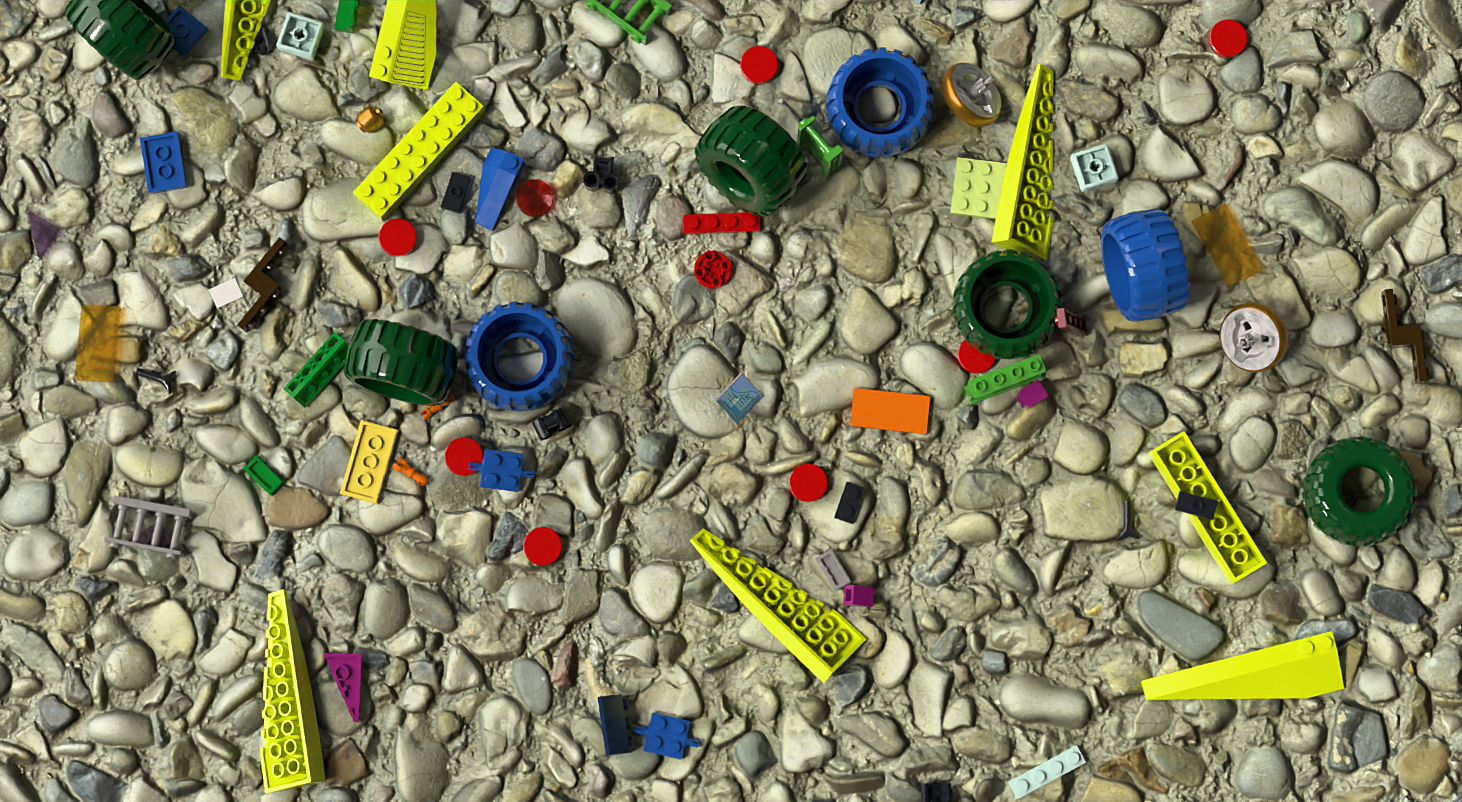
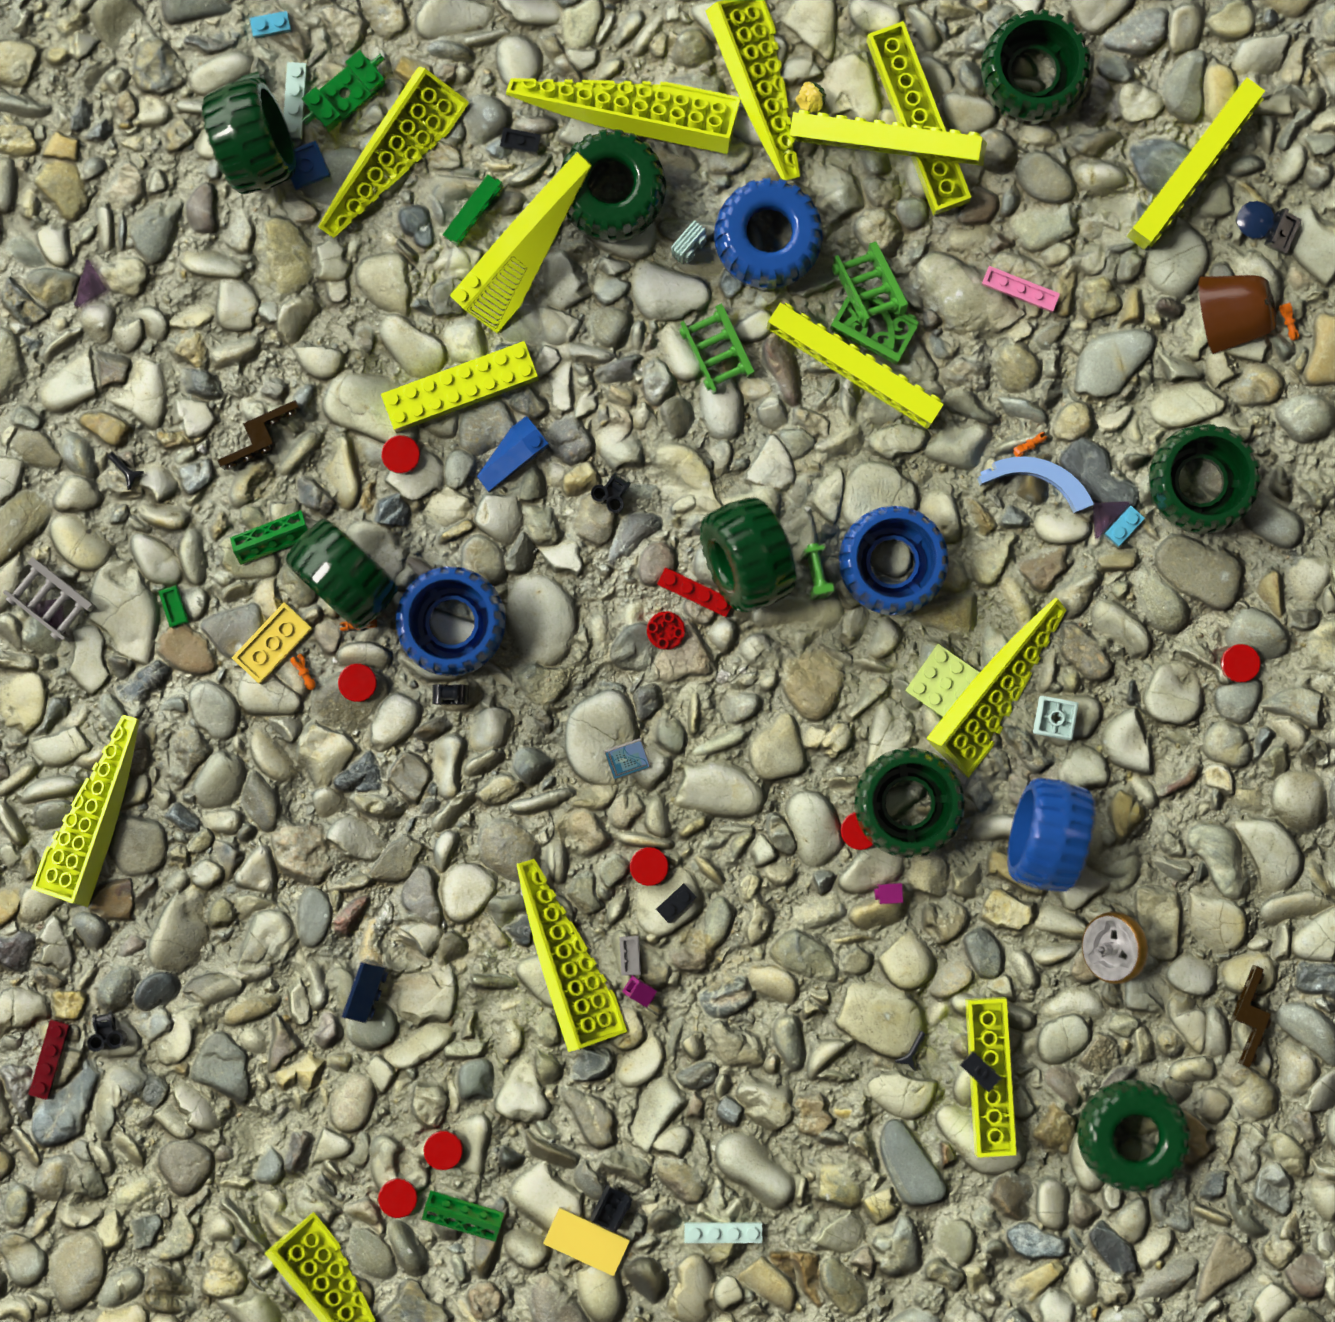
camera: 25 degrees right, 5 degrees up
clear yellow tile [74,304,121,383] -> none
blue plate [140,131,187,194] -> none
white sticker [209,278,243,308] -> none
black arm [256,28,274,56] -> none
light aqua brick [276,12,325,60] -> none
magenta wing [324,653,363,723] -> none
pearl gold head [356,105,385,134] -> none
black plate [441,172,471,214] -> none
blue plate [468,448,534,492] -> none
clear red dish [516,179,554,217] -> none
red tile [523,527,562,566] -> none
blue plate [634,712,700,760] -> none
red tile [740,46,778,85] -> none
orange tile [850,388,930,435] -> none
flat silver wheel [941,62,1002,127] -> none
bright green fence [964,354,1046,405] -> none
plate [1055,308,1087,337] -> none
neon yellow wedge [1141,631,1344,700] -> none
clear yellow tile [1191,203,1262,288] -> none

